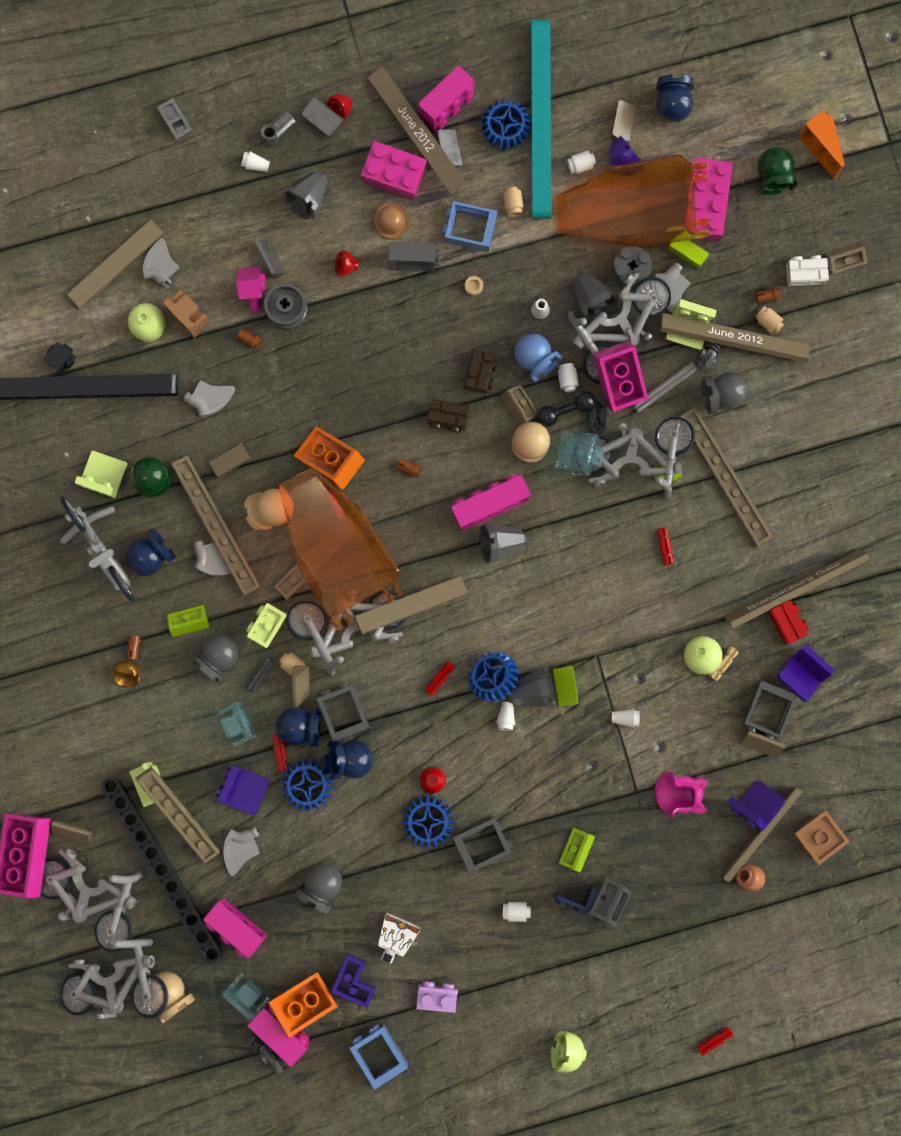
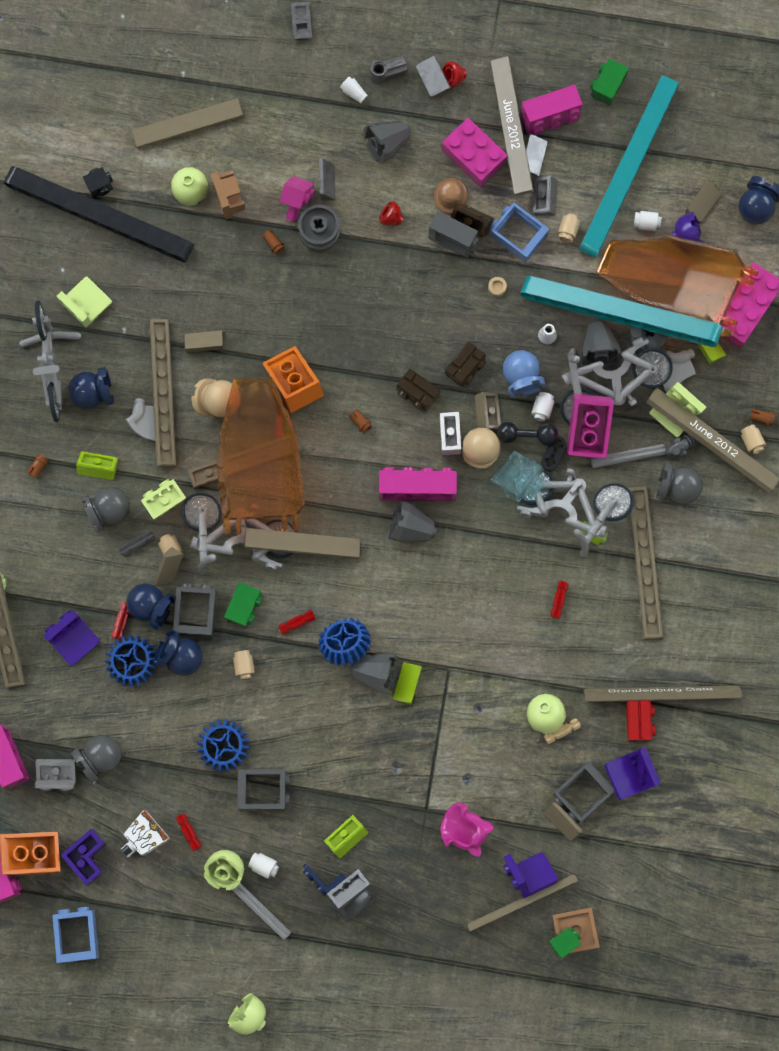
camera: 30 degrees right, 5 degrees down
pearl gold hair [111,660,141,687] -> none
dark green tile [130,457,172,498] -> none
light grey arm [143,238,180,289] -> none
light grey arm [183,380,235,417] -> none
clear light blue panel [218,702,257,747] -> none
light grey arm [223,827,260,876] -> none
lavender bracket [416,981,458,1013] -> none
red brick [419,766,446,794] -> none
blue gear [481,99,531,150] -> none
white cone [496,702,515,731] -> none
white cone [612,709,640,728] -> none
nougat head [736,864,765,891] -> none
none -> light grey bracket [35,759,77,791]
none -> red axle [176,814,201,851]
none -> yellowish green cylinder [204,850,244,890]
none -> green brick [224,582,263,629]
none -> light grey axle [232,883,291,940]
none -> tan brick [233,650,255,680]
none -> white brick [440,412,461,455]
none -> dark brown brick [451,203,494,238]
none -> teal beam [520,276,723,347]
none -> flat silver slope [533,176,557,215]
none -> green brick [547,927,581,959]
none -> green brick [590,58,629,106]

